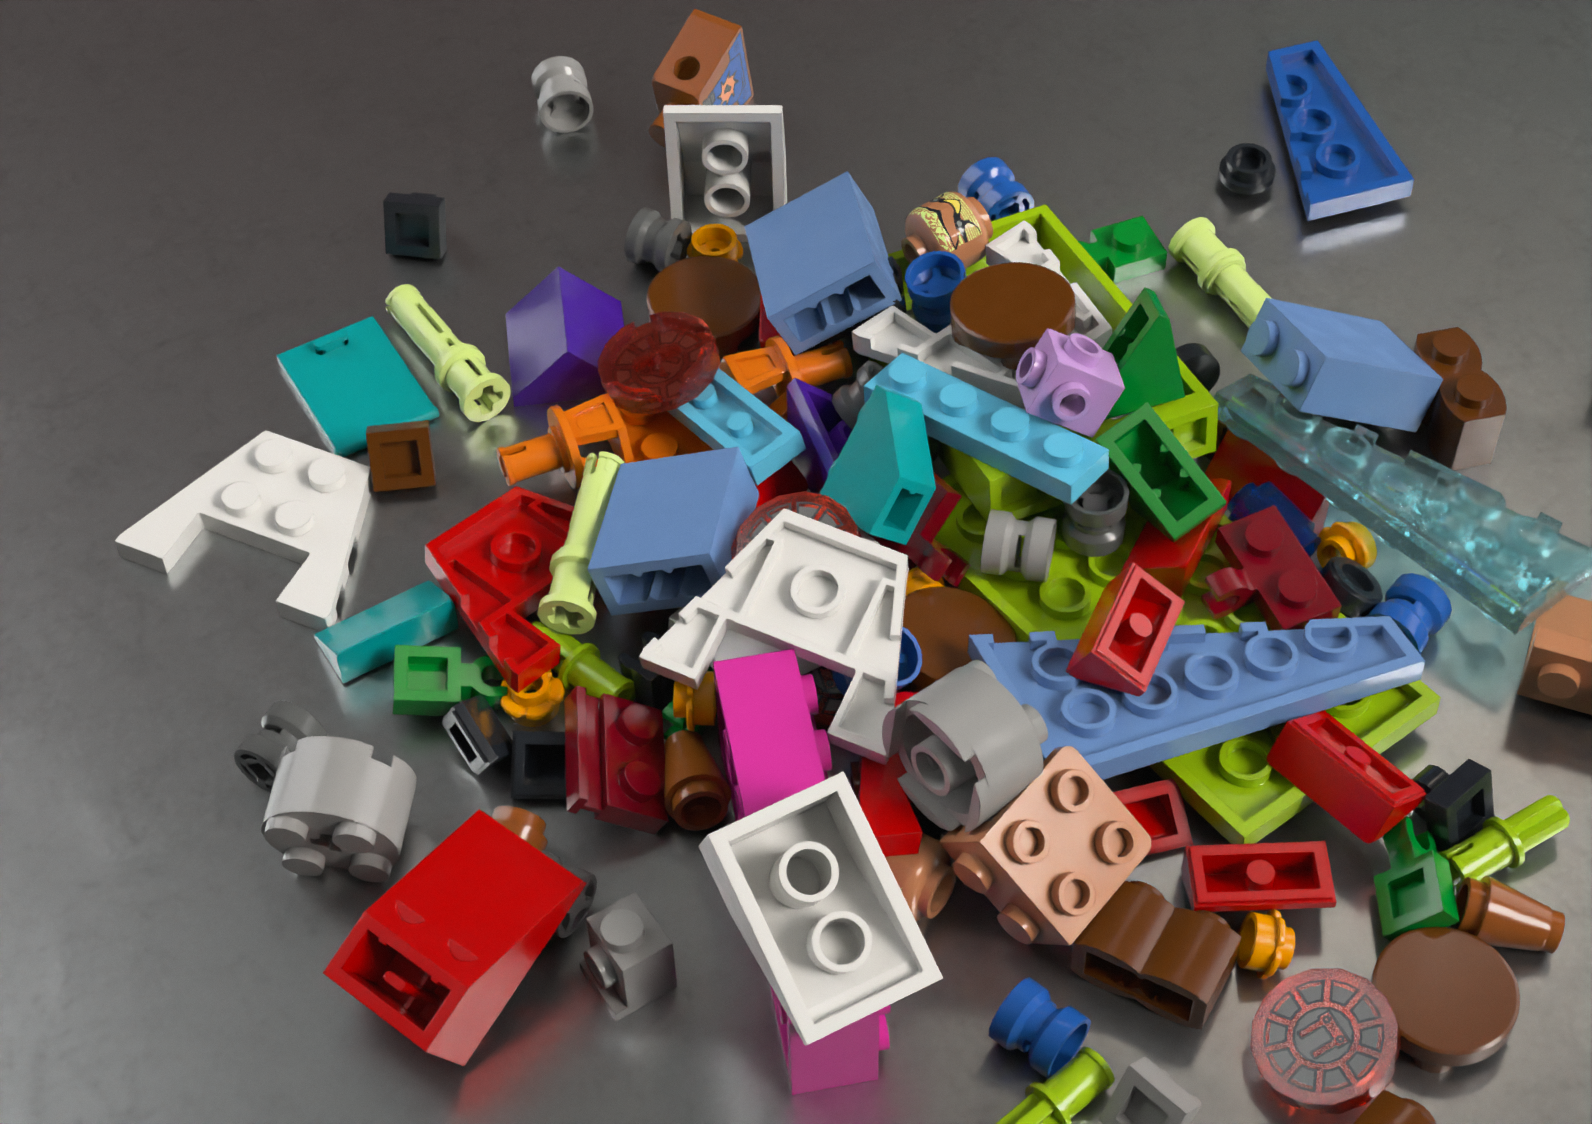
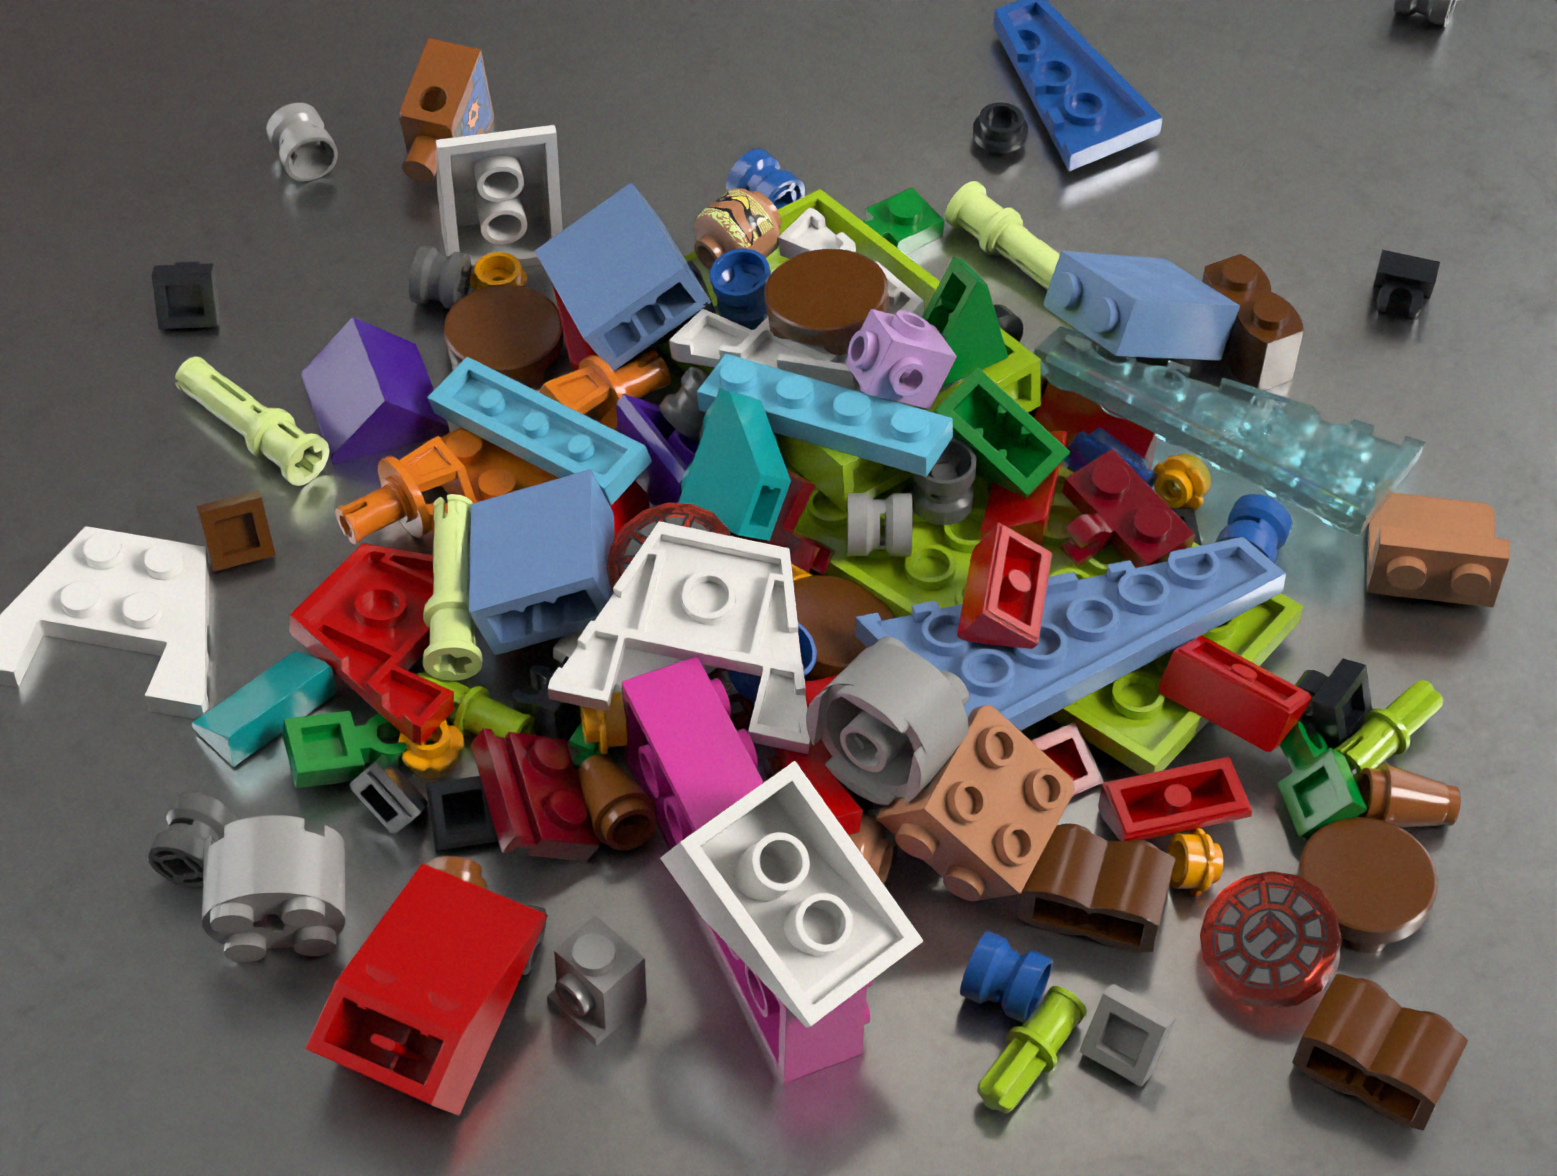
camera: 15 degrees left, 0 degrees up
teal container [276,316,440,457] -> none
clear red tile [597,311,720,414] -> none
black tile [1320,556,1383,618] -> none

